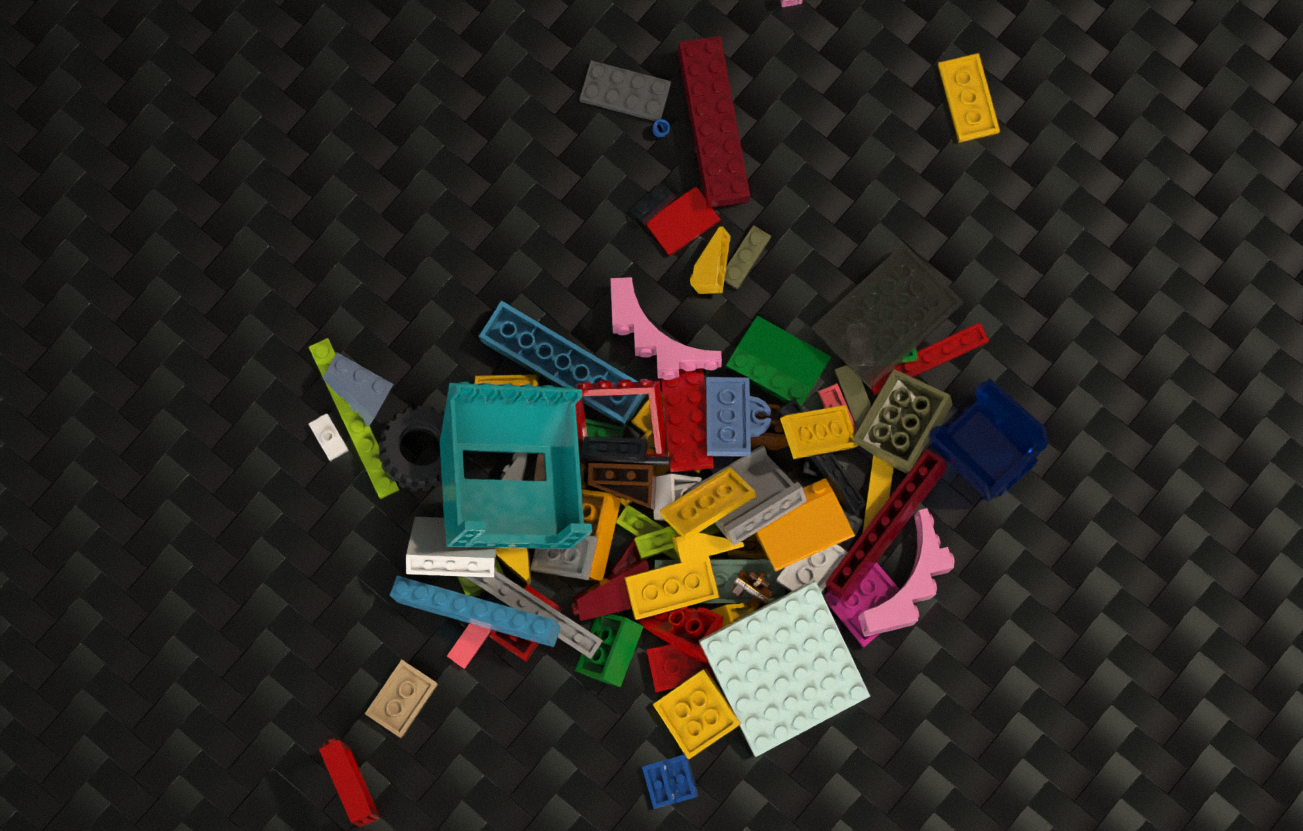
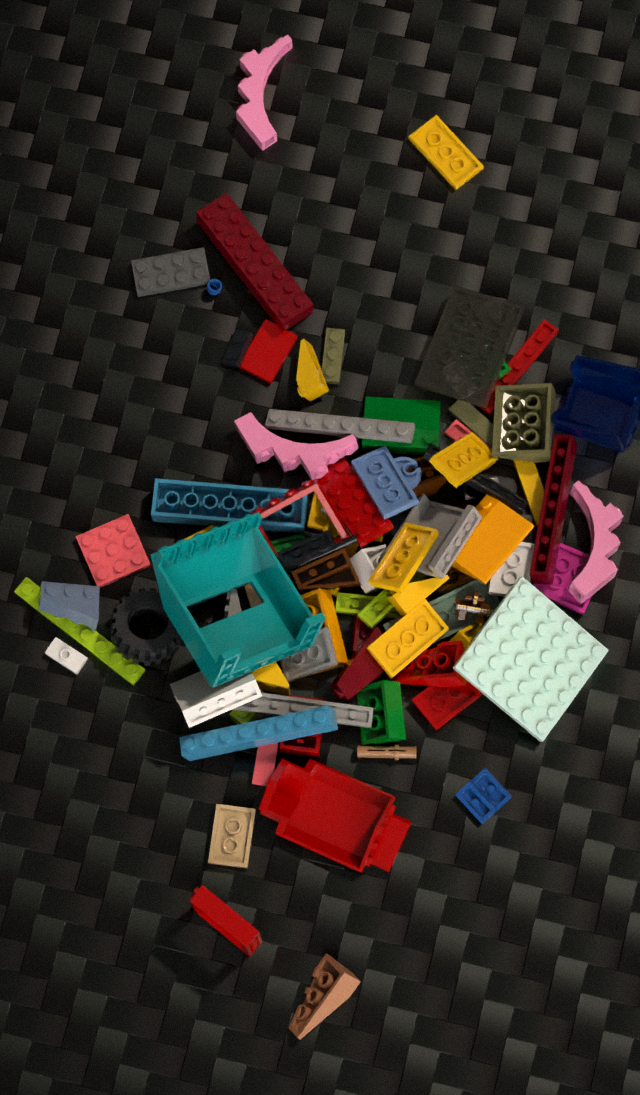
camera: 25 degrees left, 5 degrees down
yellow plate [653,669,742,759] -> none
none -> coral plate [76,514,151,588]
none -> red panel [259,759,412,873]
none -> light grey plate [265,409,415,443]
none -> medium nougat pin [357,745,417,760]

